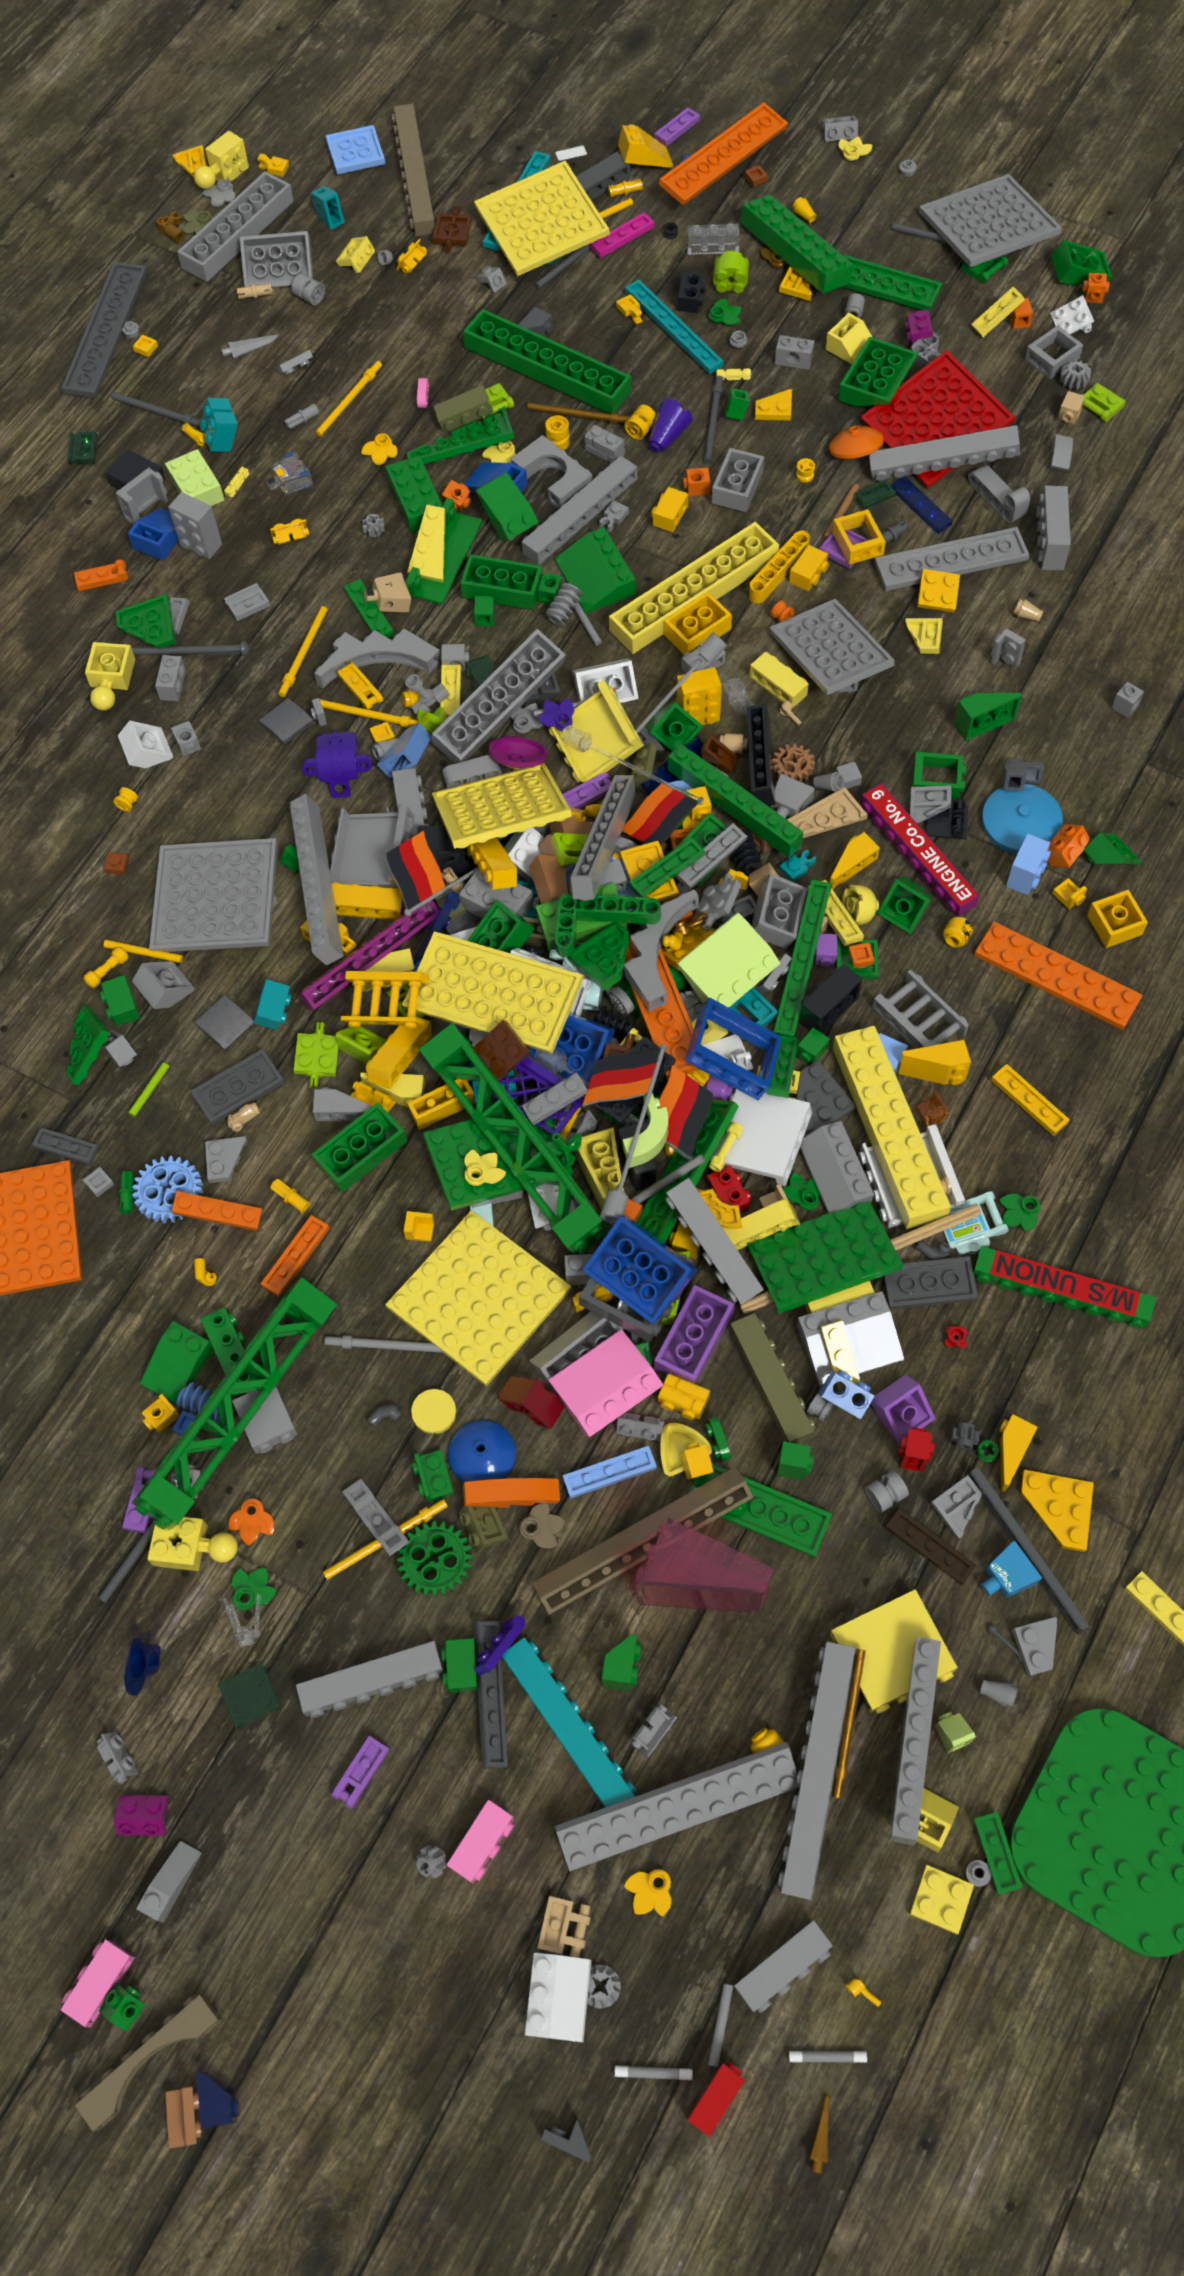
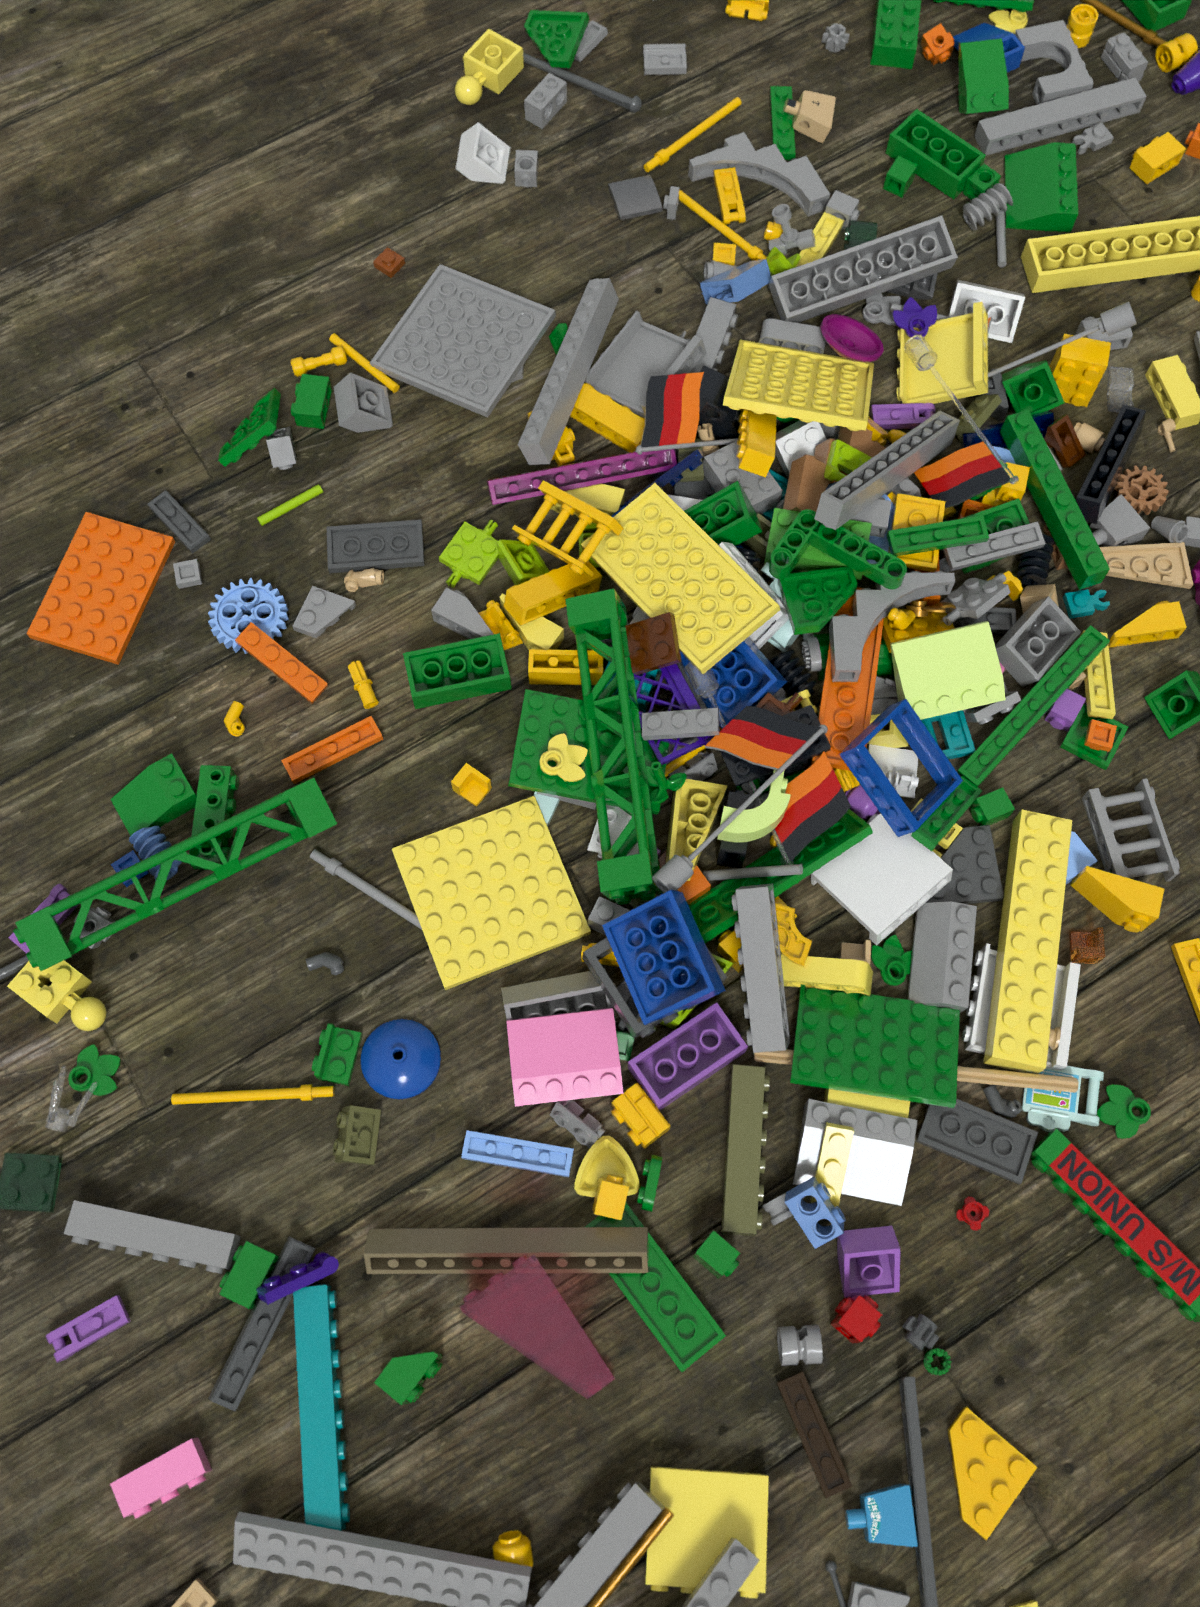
camera: 25 degrees right, 5 degrees up
yellow wheel [113,787,138,812] -> none
green axle [118,1171,135,1214] -> none
yellow brick [142,1394,180,1434] -> none
flat silver slope [194,995,254,1051] -> none
orange plate [229,1499,274,1545] -> none
light grey brick [232,1386,298,1454] -> none
teal brick [253,979,292,1030] -> none
dark purple piece [302,731,372,798] -> none
light grey slope [342,1479,409,1556] -> none
green gear [397,1521,473,1598] -> none
green bracket [406,498,482,605] -> none
light yellow wing [407,505,445,583] -> none
light yellow tile [411,1389,456,1434] -> none
light grey gear [416,1845,447,1879] -> none
orange slope [463,1478,560,1508] -> none
dark red brick [497,1376,565,1429] -> none
dark tan plate [520,1503,566,1549] -> none
light grey hinge [631,1704,677,1757] -> none
yellow brick [664,591,732,655] -> none
red brick [707,1166,751,1214] -> none
light yellow bar [709,1122,743,1172] -> none
black brick [799,964,863,1034] -> none
light yellow cylinder [842,885,879,926] -> none
light grey wing [930,1475,982,1539] -> none
yellow slope [999,1414,1038,1492] -> none

